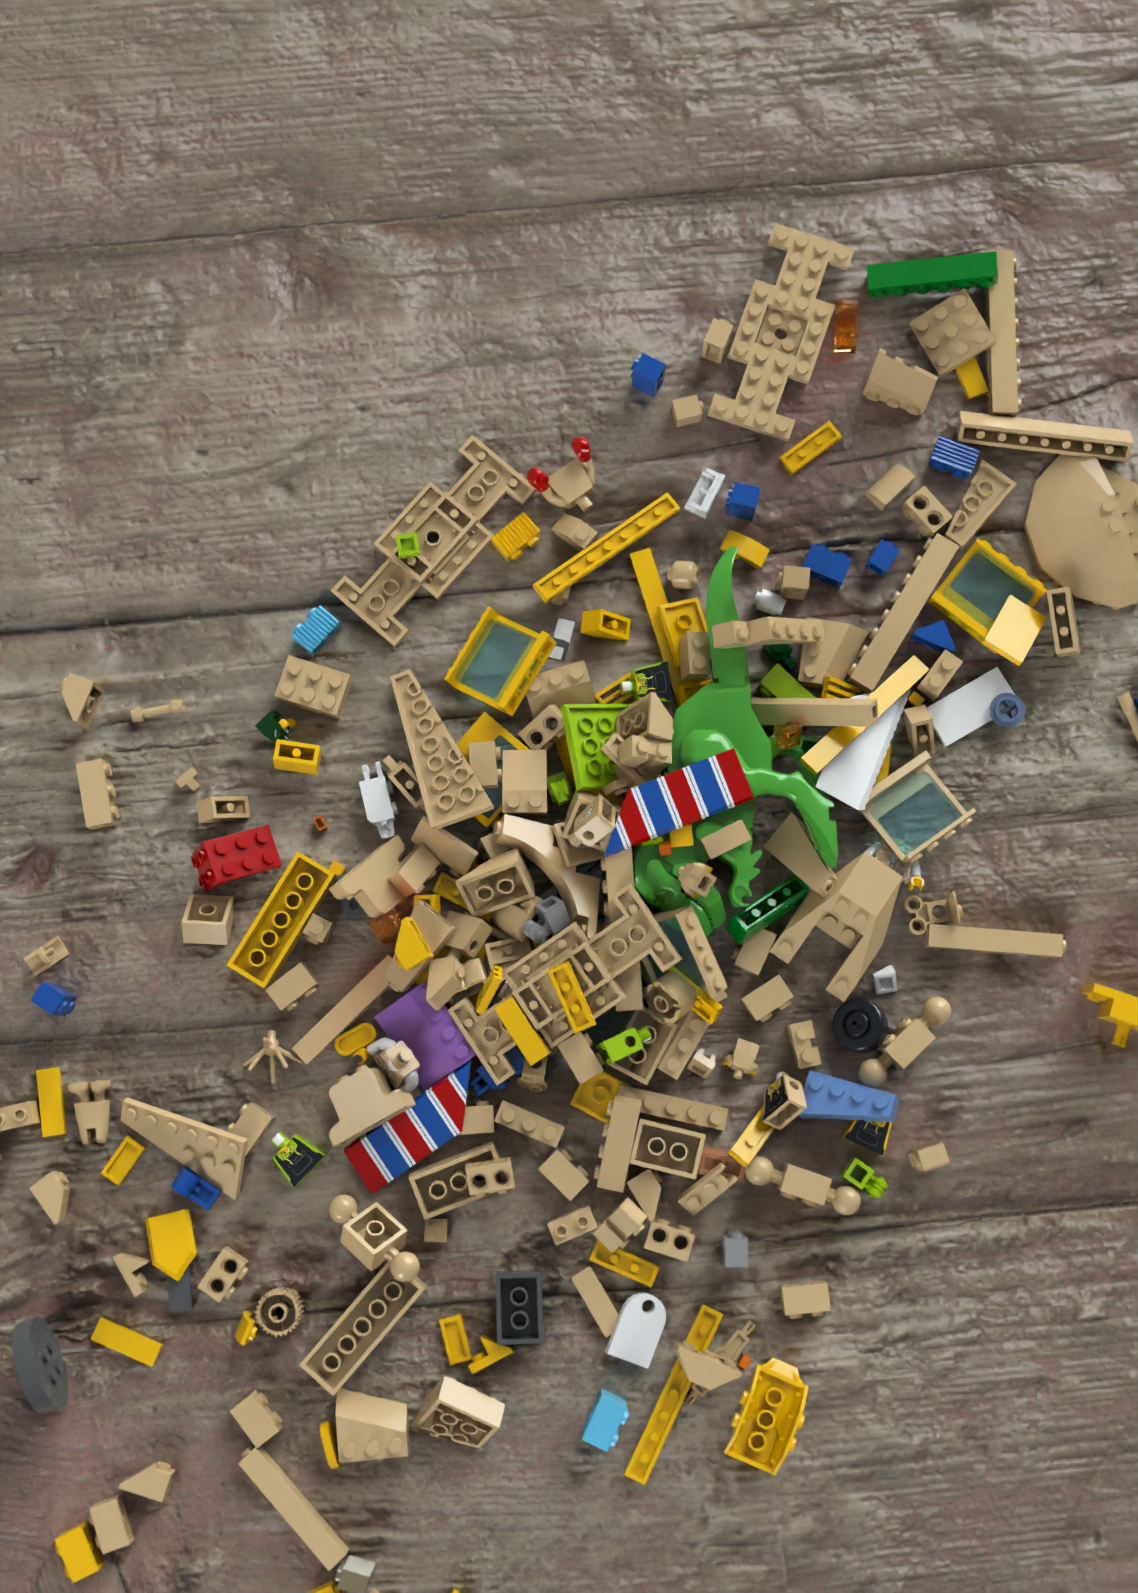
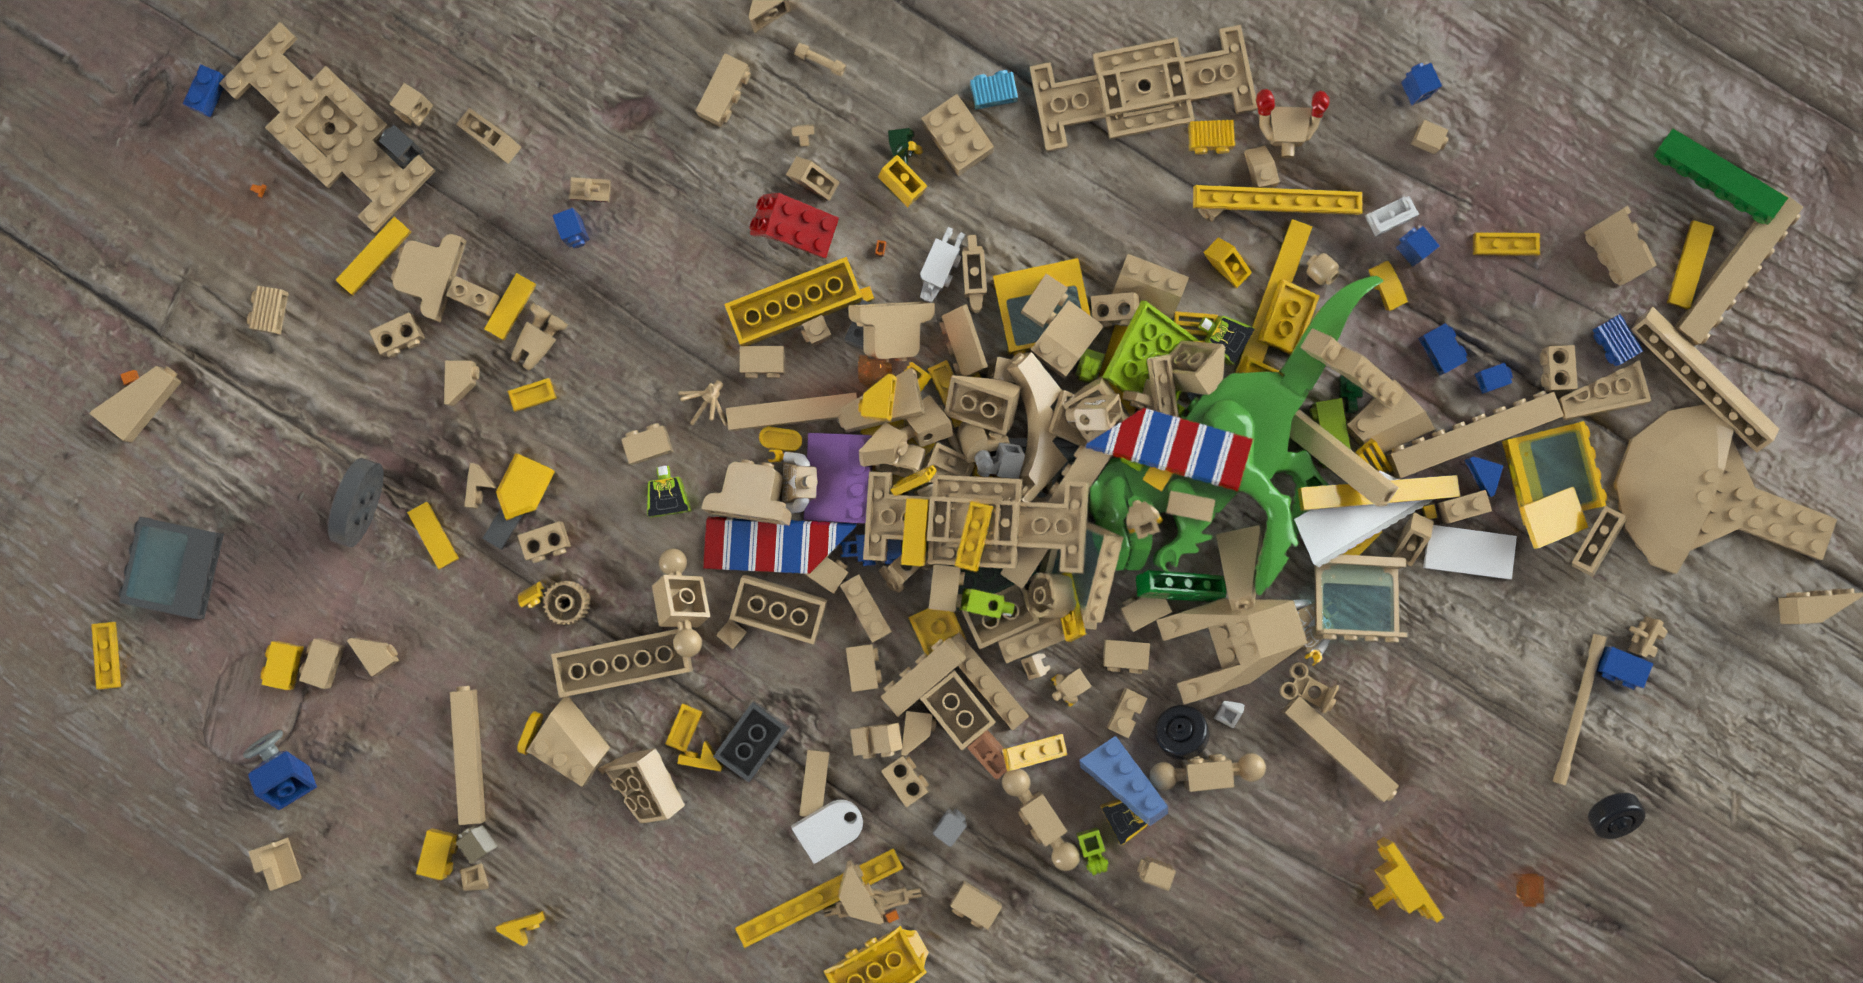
camera: 35 degrees right, 5 degrees up
tan wing [120,1097,248,1200] -> none
blue plate [171,1166,222,1211] -> none
tan slope [181,894,234,945] -> none
tan brick [230,1390,283,1448] -> none
tan brick [387,844,440,897] -> none
tan wing [390,669,494,831] -> none
lime tile [395,532,421,559] -> none
panel [444,606,557,716] -> none
tan brick [465,1157,515,1198] -> none
tan brick [547,1204,598,1245] -> none
white sticker [549,618,575,661] -> none
medium azure brick [582,1388,629,1452] -> none
yellow tile [589,1239,660,1288] -> none
tan brick [619,735,672,773] -> none
orange piece [659,840,672,856] -> none
tan hinge [678,1163,738,1216] -> none
tan brick [679,631,711,682] -> none
tan brick [701,318,733,364] -> none
tan piece [708,223,855,442] -> none
white brick [753,589,786,616] -> none
tan torso [762,1072,807,1130] -> none
clear orange tile [773,721,802,750] -> none
tan brick [775,565,810,600] -> none
clear orange brick [833,298,858,354] -> none
tan brick [864,464,916,511] -> none
tan plate [909,288,997,377] -> none
sand blue gear [989,693,1025,728] -> none

